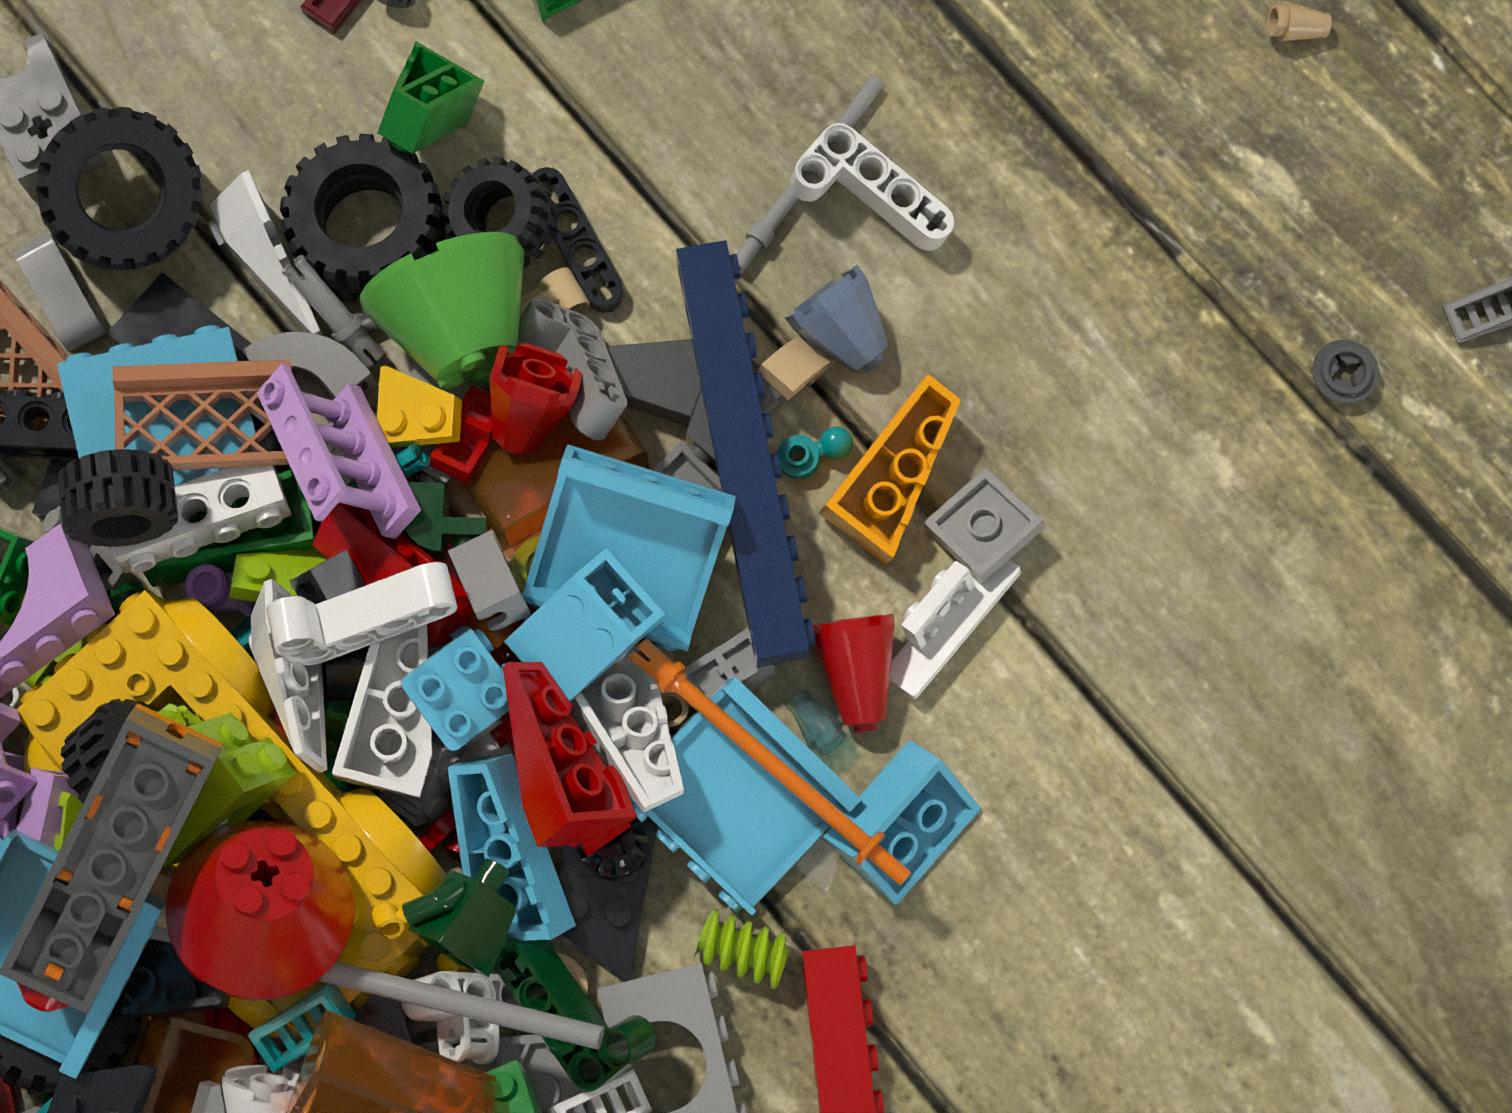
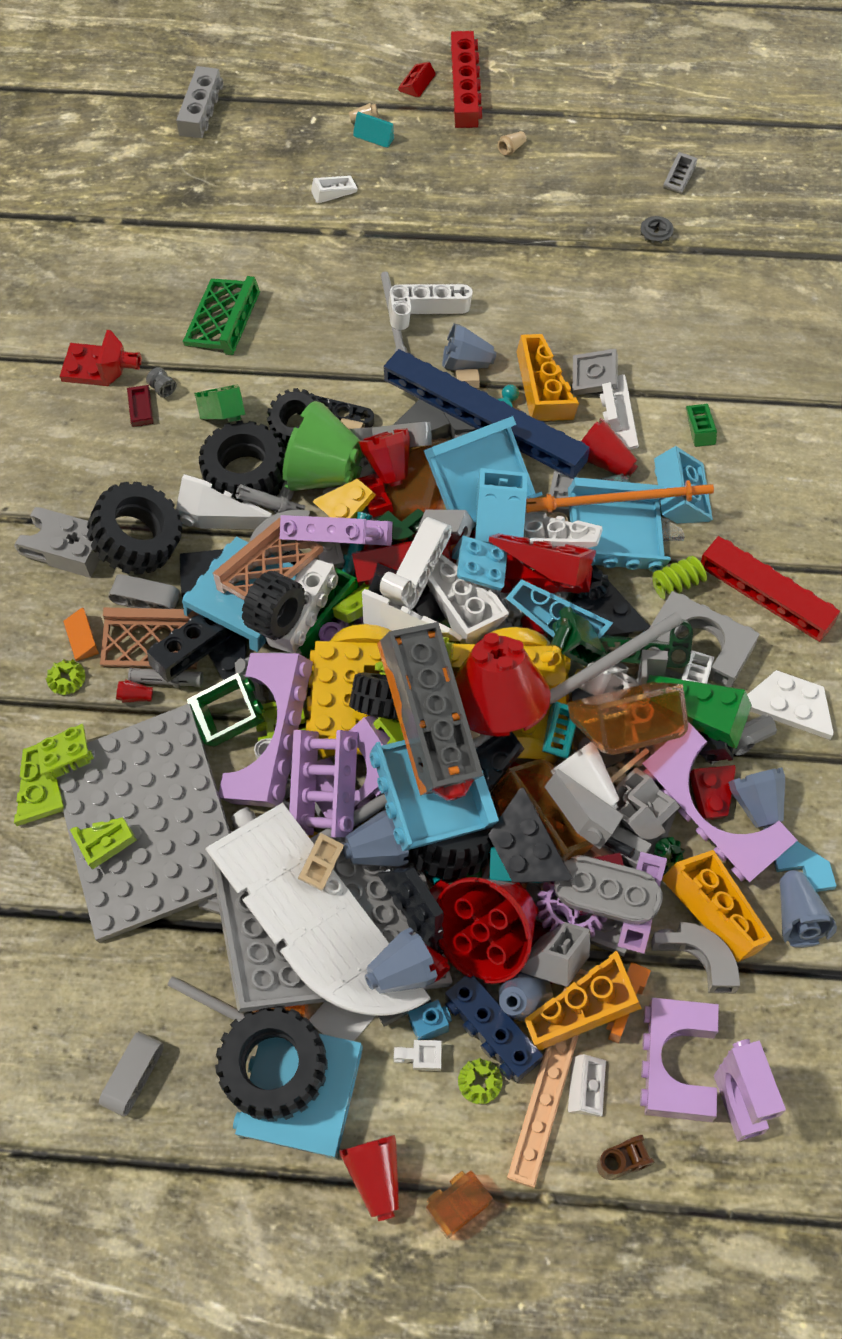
camera: 40 degrees left, 15 degrees down
none -> light grey panel [638,650,668,699]
none -> green slope [686,404,717,447]

